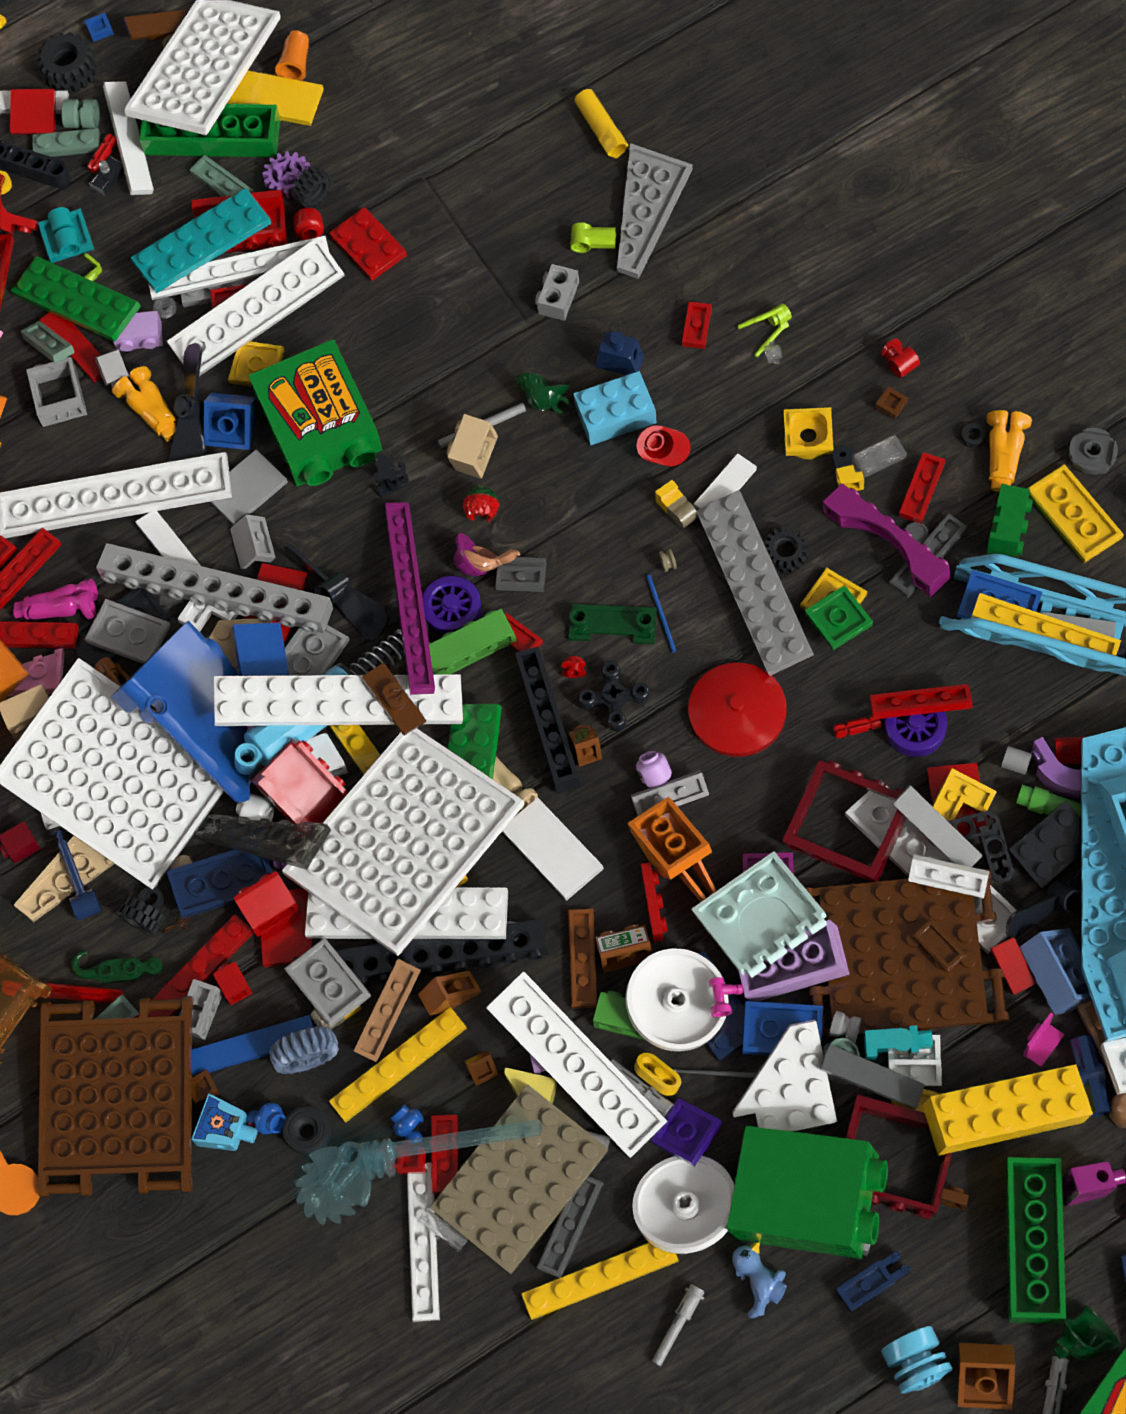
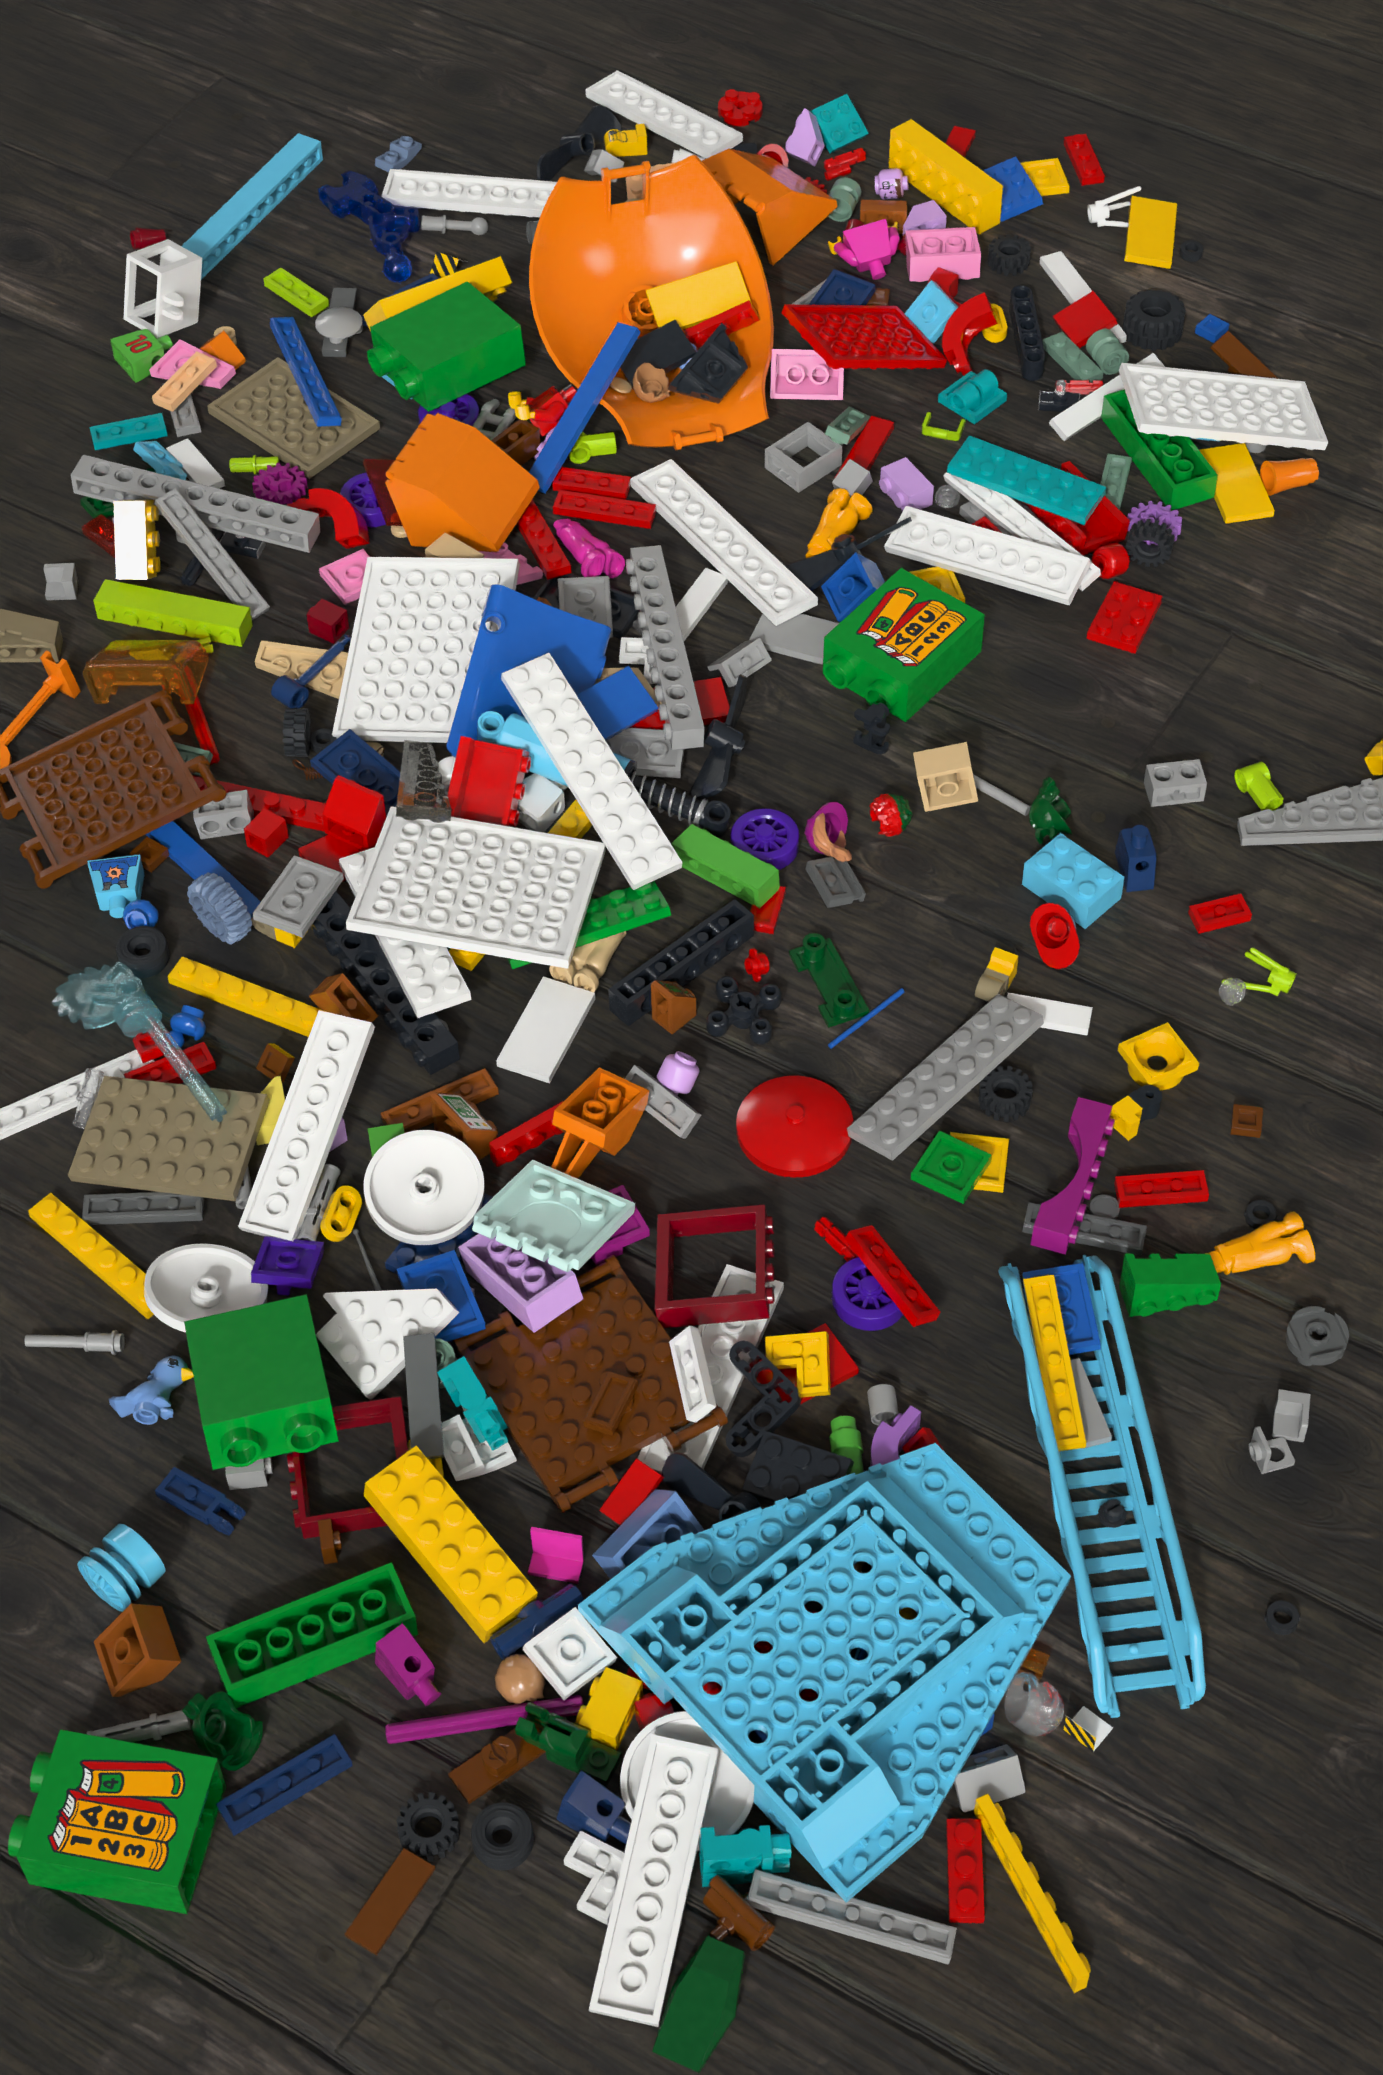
camera: 55 degrees right, 15 degrees down
green plate [11,256,141,342] -> none
dark green piece [71,950,163,983] -> none
medium nougat plate [354,958,421,1062] -> none
reddish brown piece [361,663,427,736] -> none
magenta plate [385,502,435,695] -> none
dark tan bush [659,548,677,572] -> none
dark pink piece [709,977,743,1017] -> none
light grey wheel [830,1011,862,1043] -> none
clear plate [853,435,907,478] -> none
red piece [881,338,920,378] -> none
light grey tile [892,785,983,867] -> none
yellow tile [1027,464,1124,563] -> none

